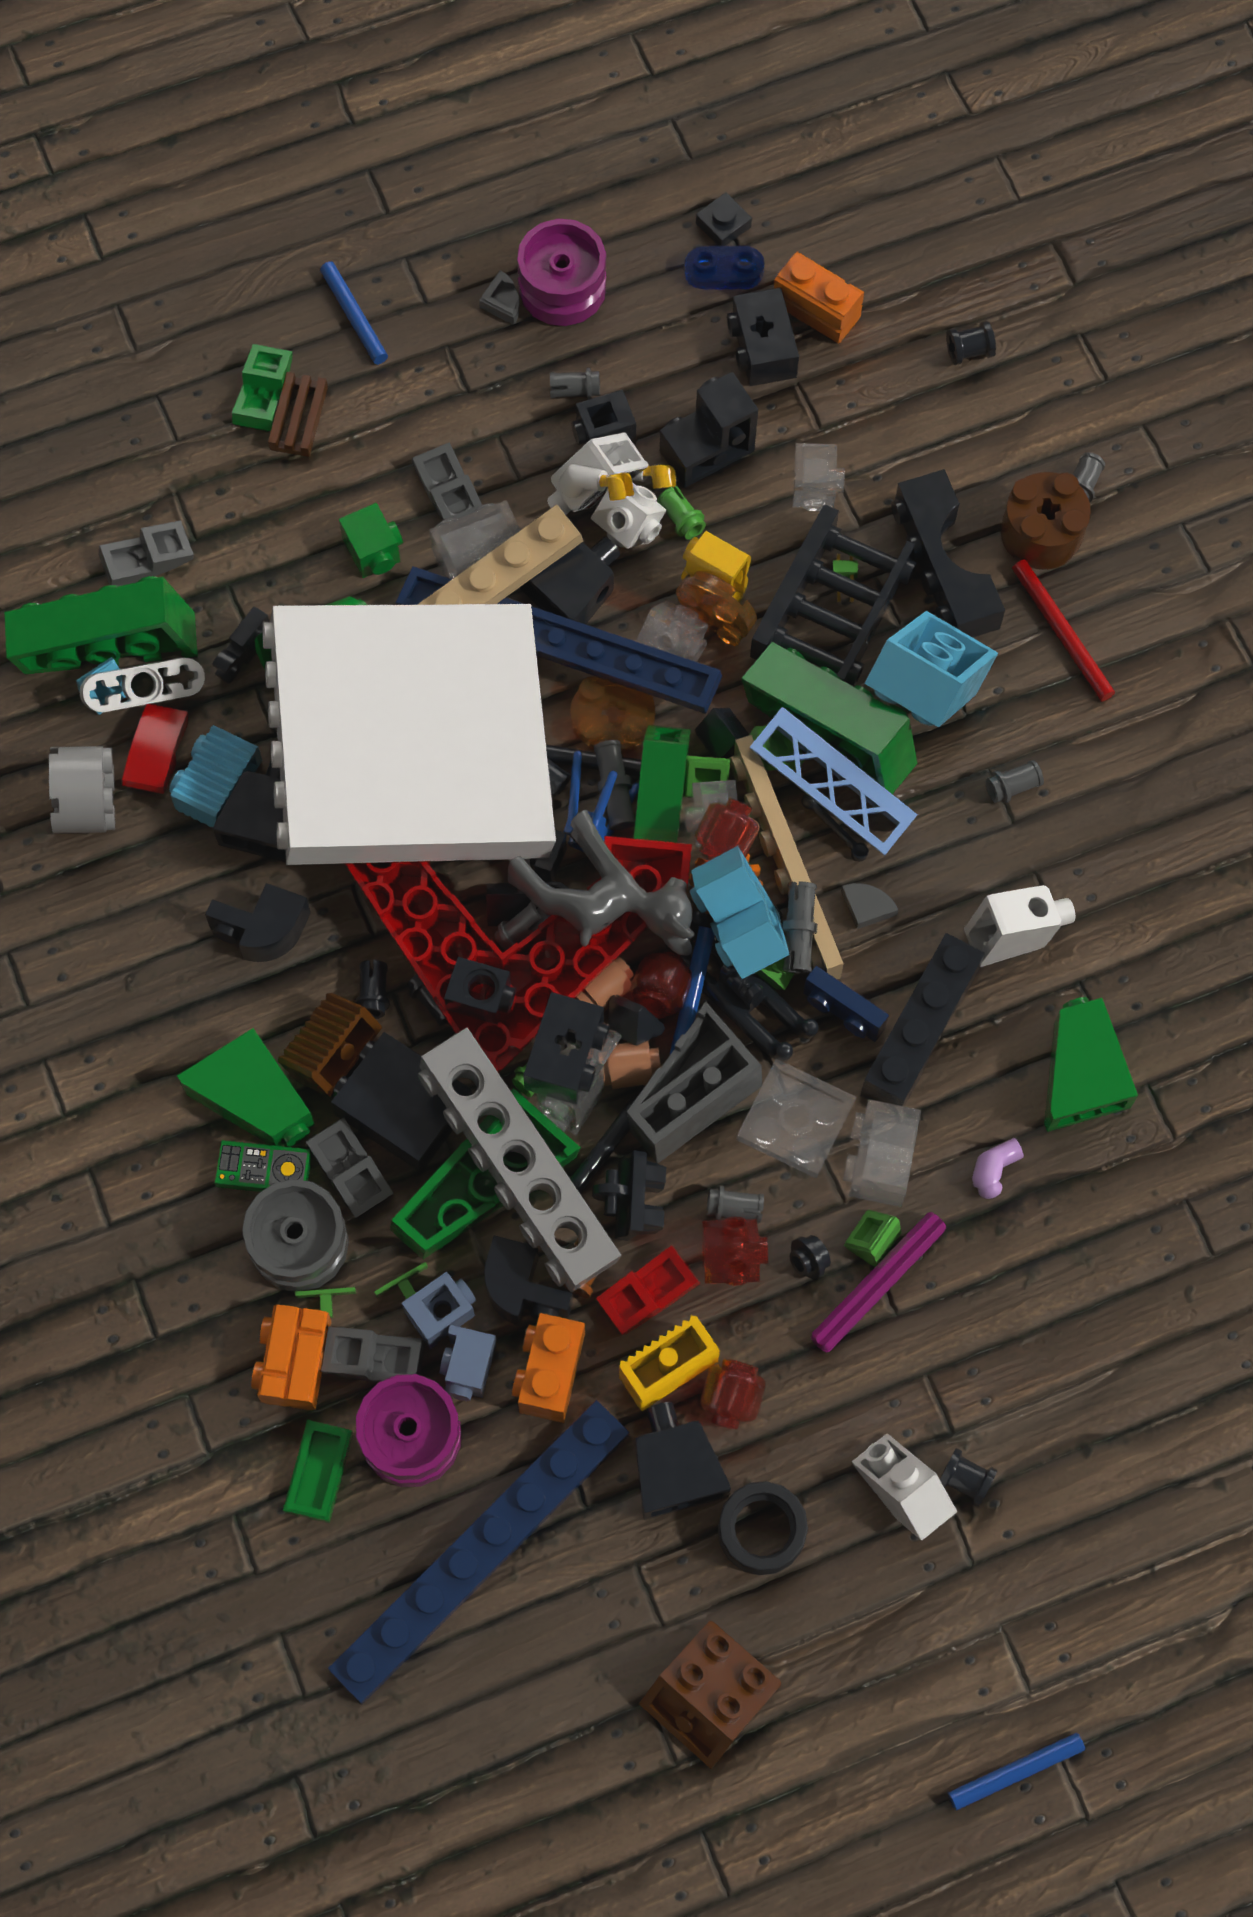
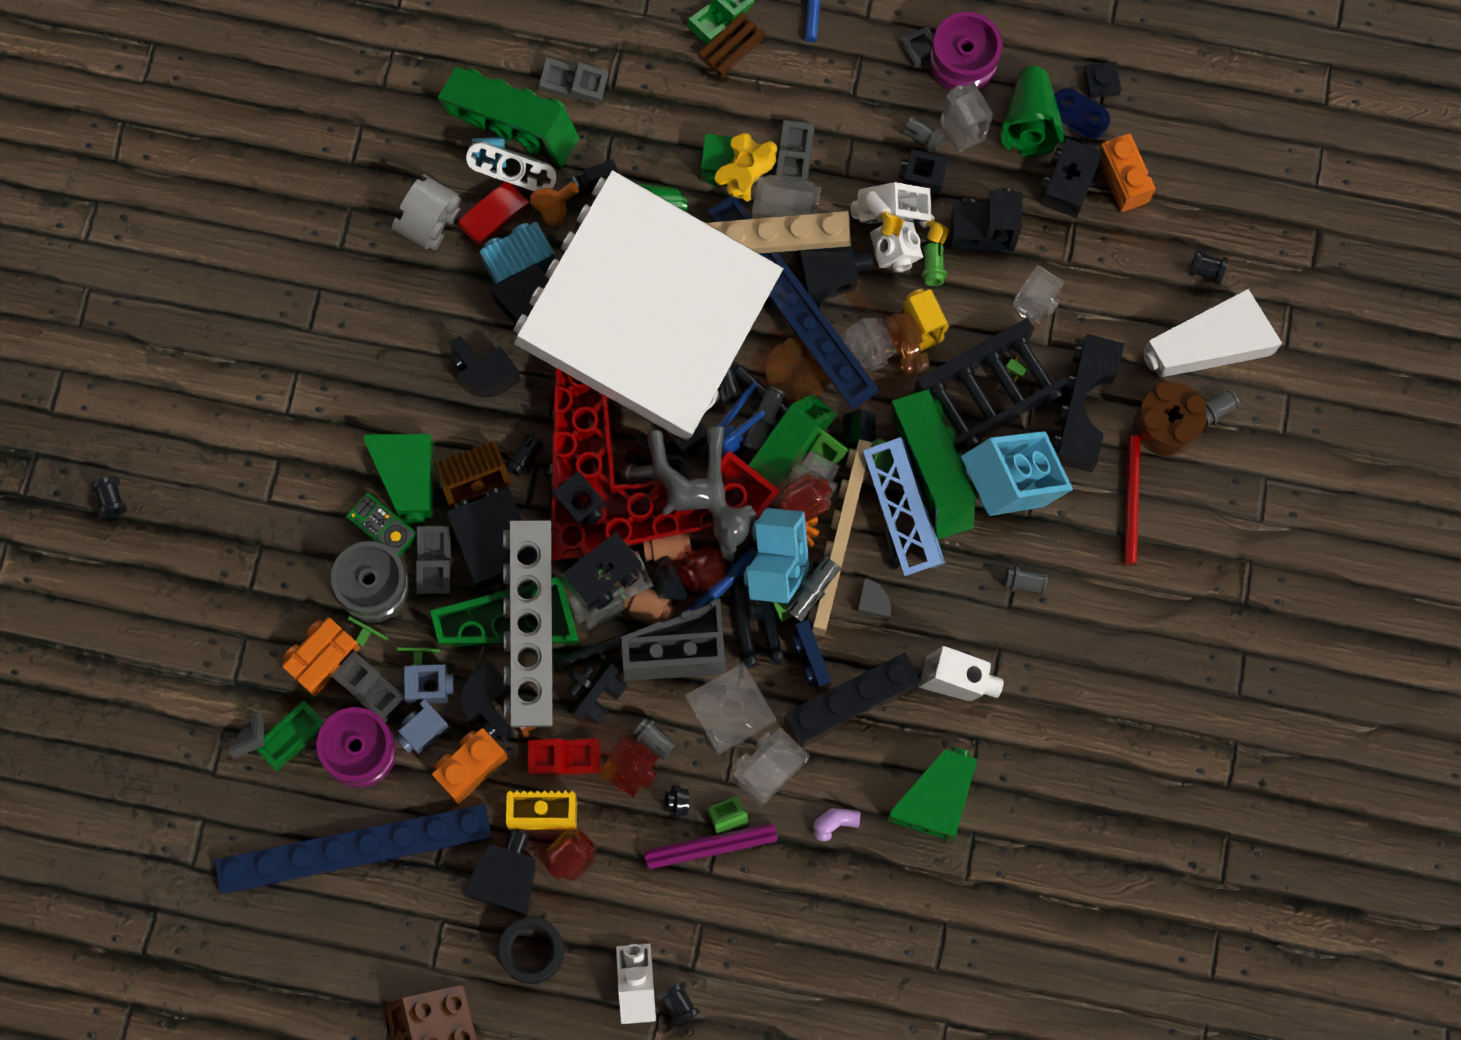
camera: 30 degrees right, 5 degrees up
none -> dark grey tile [228,714,264,758]
none -> orange rock [530,182,579,228]
none -> yellow animal [714,133,779,201]
none -> clear brick [940,82,993,153]
none -> green cone [1000,65,1064,156]
none -> white slope [1143,289,1282,378]

